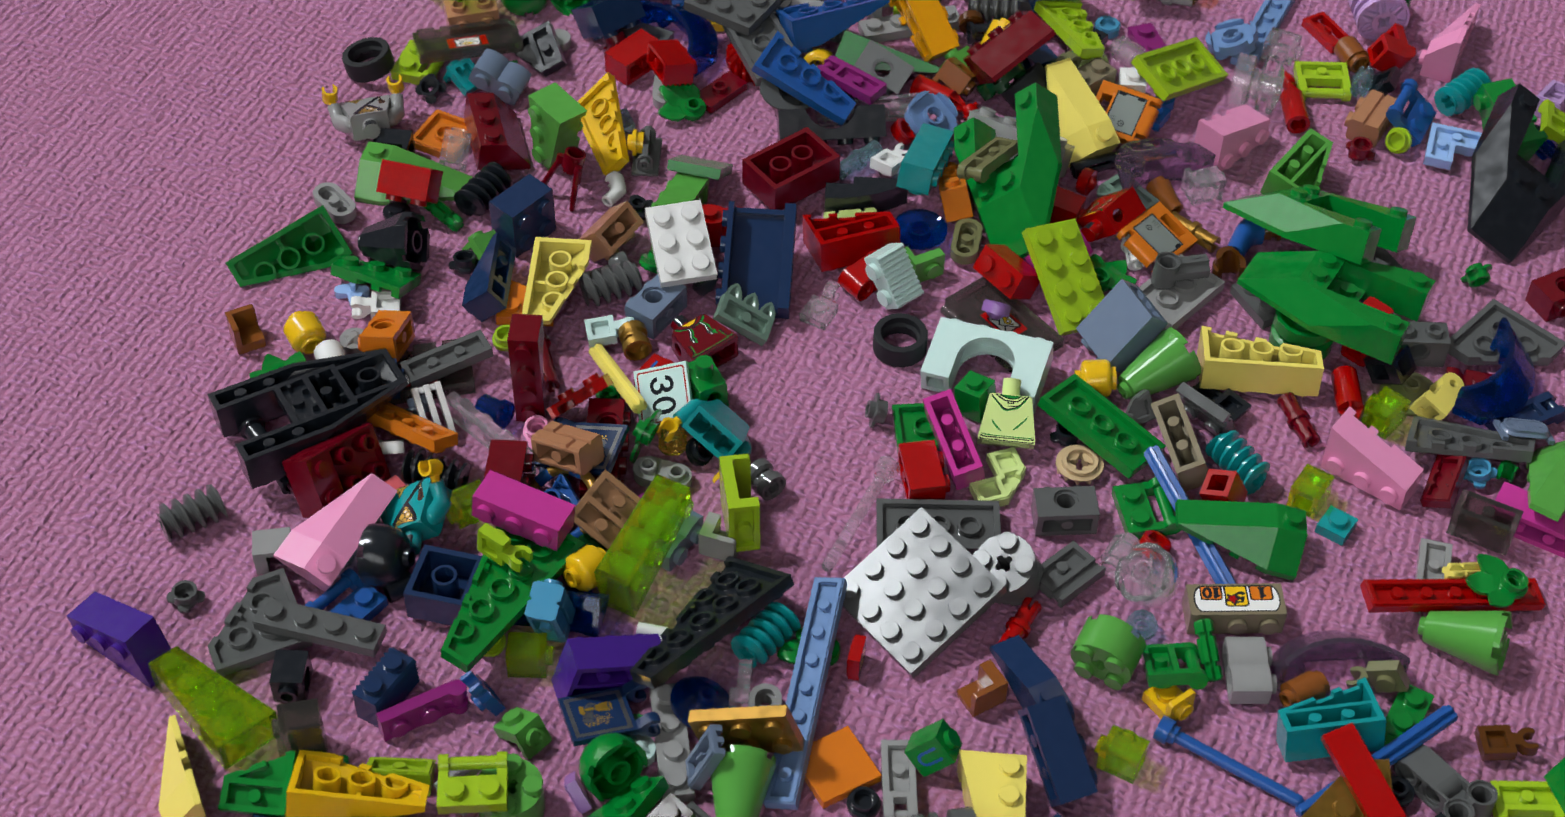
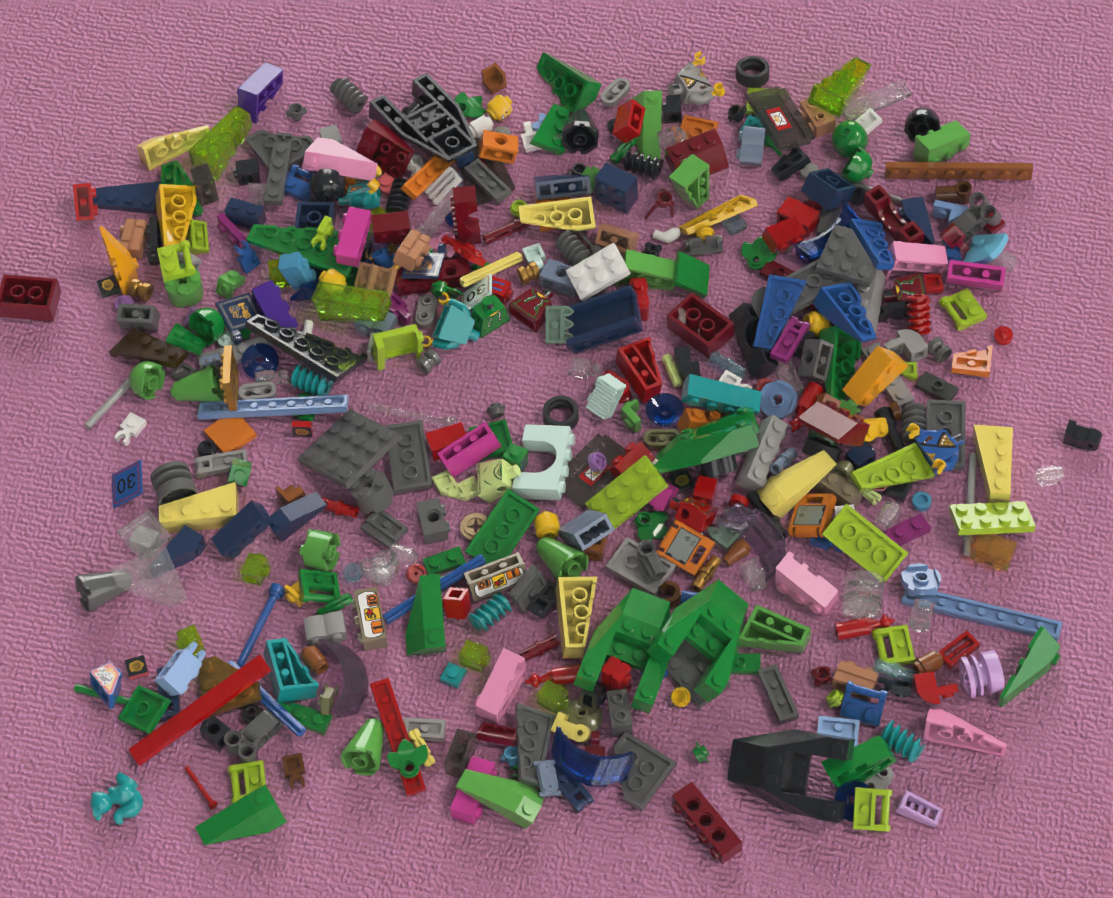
camera: 85 degrees right, 10 degrees up
olive plate [957,137,1018,183] -> none
dark grey tile [1126,389,1156,425] -> none
none -> clear panel [247,183,266,210]
none -> dark grey plate [758,664,799,725]

